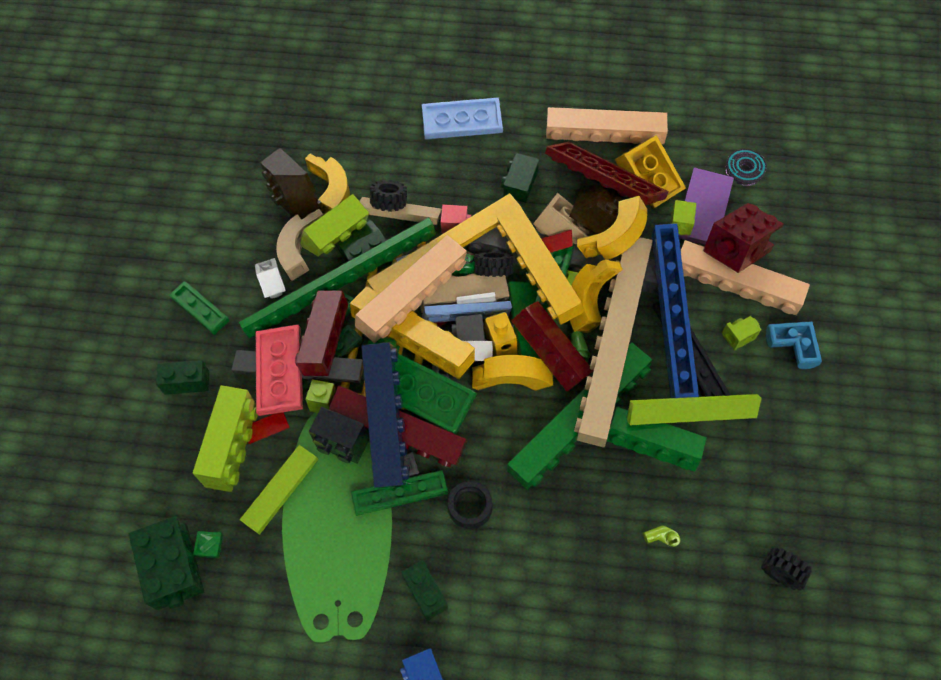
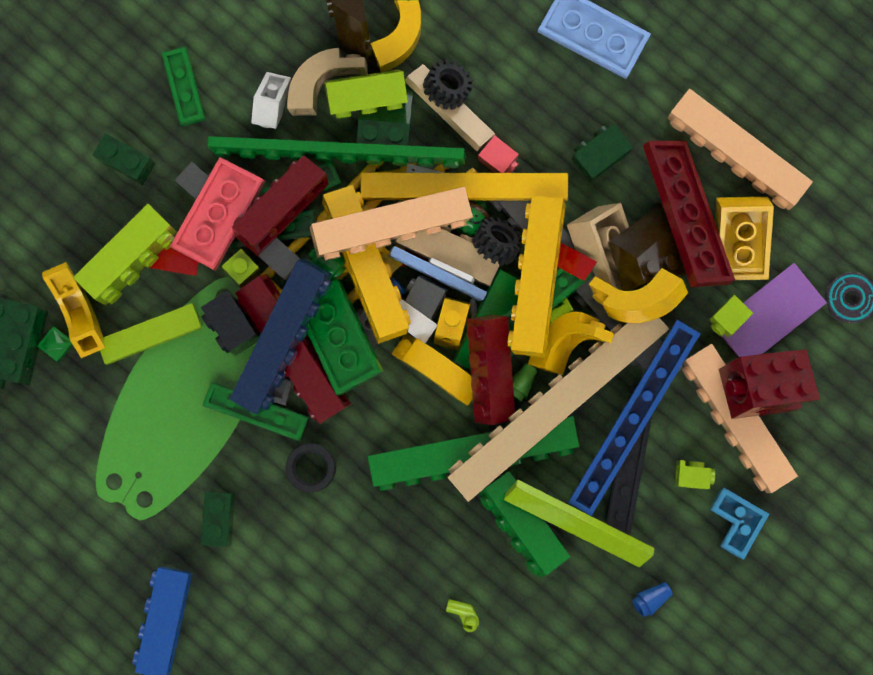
camera: 35 degrees right, 20 degrees up
none -> yellow arch [42,262,105,358]
none -> blue cone [632,582,673,617]

